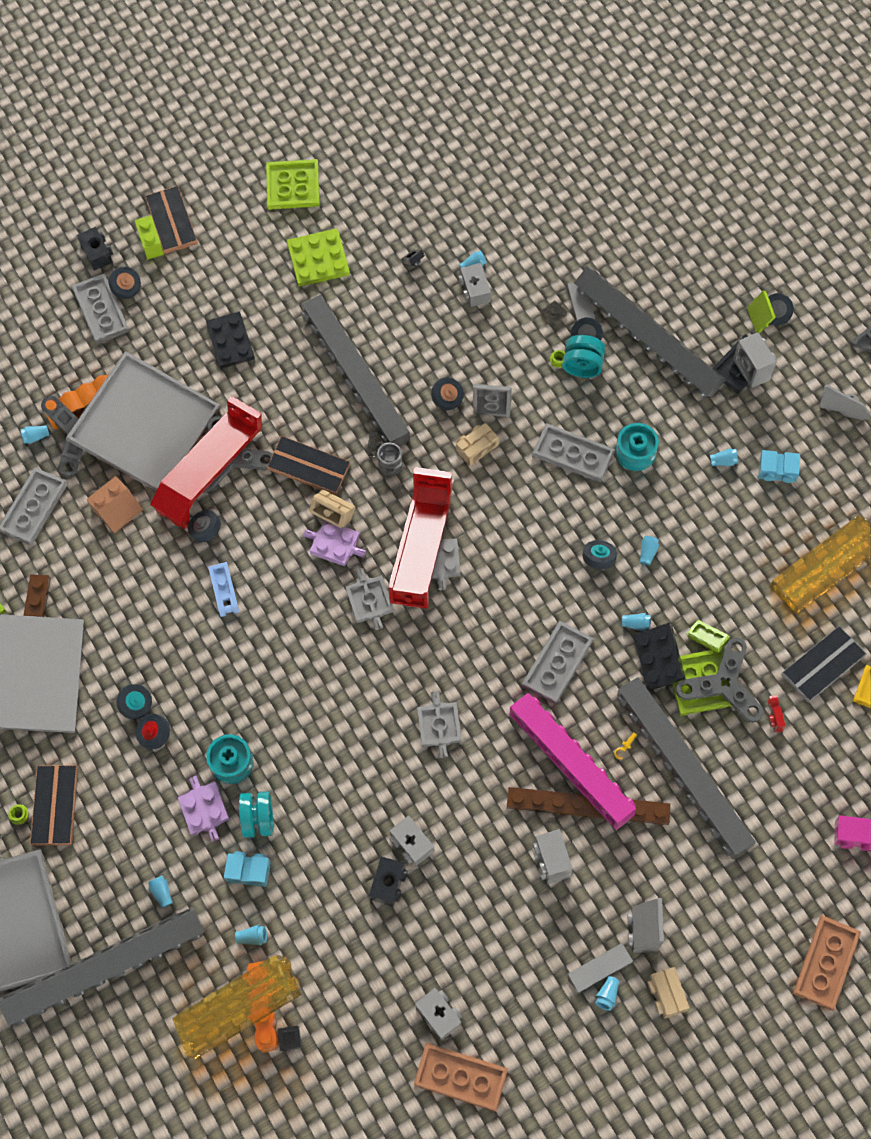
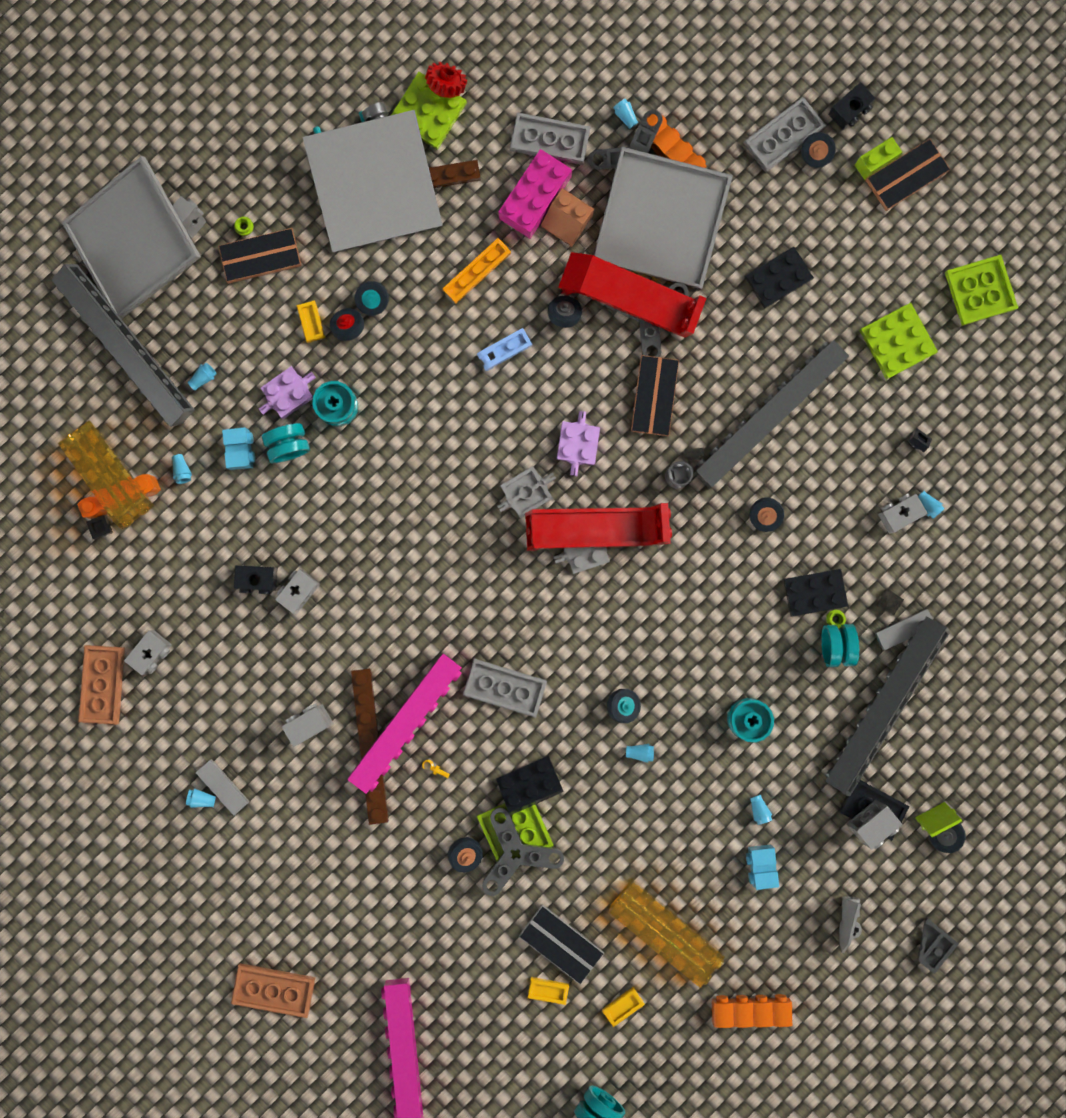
camera: 70 degrees right, 20 degrees up
tan brick [309,490,355,528] -> none
light grey plate [417,691,462,758] -> none
tan brick [456,423,499,466] -> none
light grey slope [473,384,512,417] -> none
light grey tile [532,423,615,483] -> none
black wheel [570,317,603,340] -> none
dark grey brick [617,677,756,859] -> none
medium azure cone [622,613,651,632] -> none
light grey slope [627,898,664,953] -> none
tan brick [647,967,690,1018] -> none
lime plate [686,620,730,653] -> none
red plate [767,695,786,733] -> none
none -> yellow tile [296,300,325,343]
none -> light orange plate [442,238,511,304]
none -> black wheel [448,837,483,873]
none -> dark pink brick [498,149,572,239]
none -> black plate [783,569,848,617]

